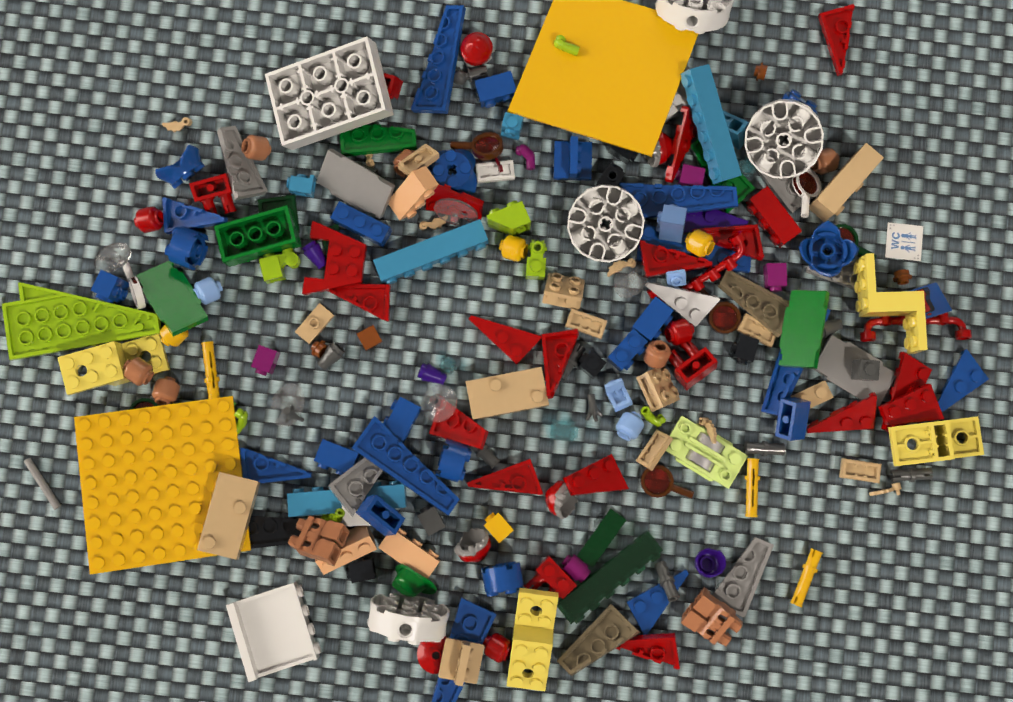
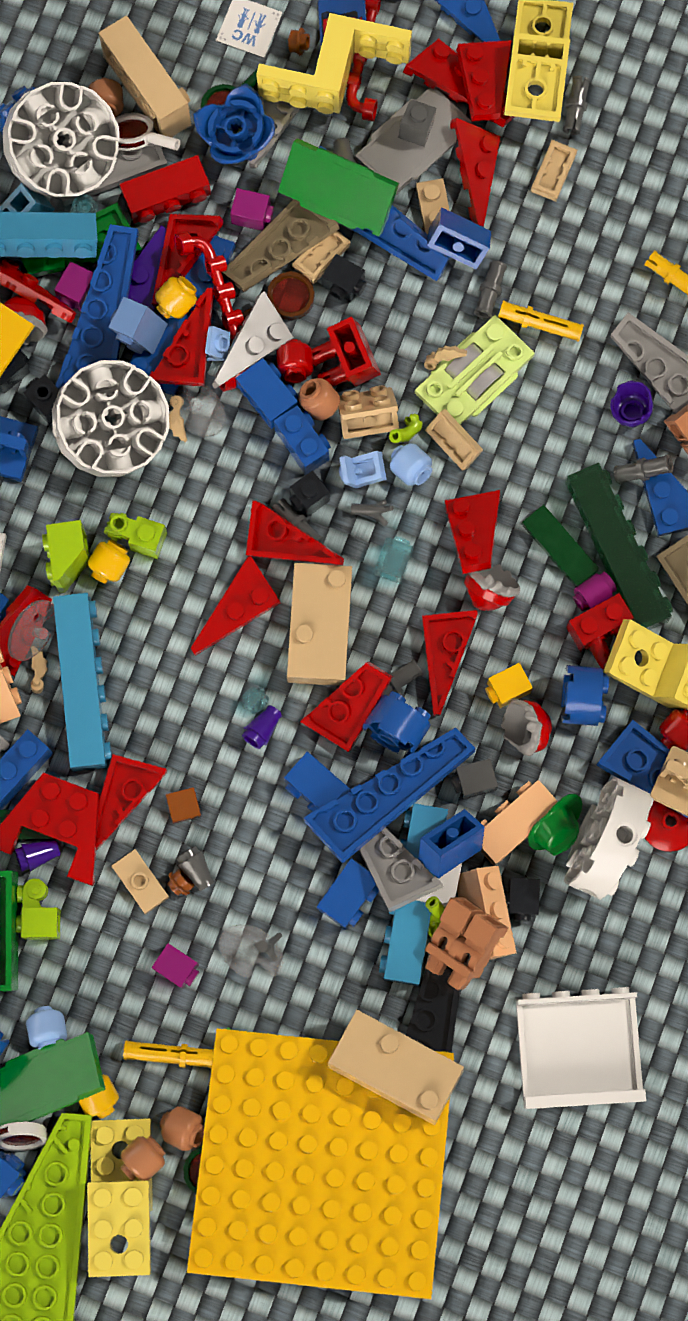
camera: 75 degrees left, 5 degrees down
lime arm [234,408,248,435] -> none
blue wing [240,448,313,483] -> none
clear dish [421,384,457,422] -> none
tan bracket [542,273,585,310] -> none
tan plate [565,308,607,339] -> none
piece [640,465,694,499] -> none
tan piece [869,482,902,496] -> none

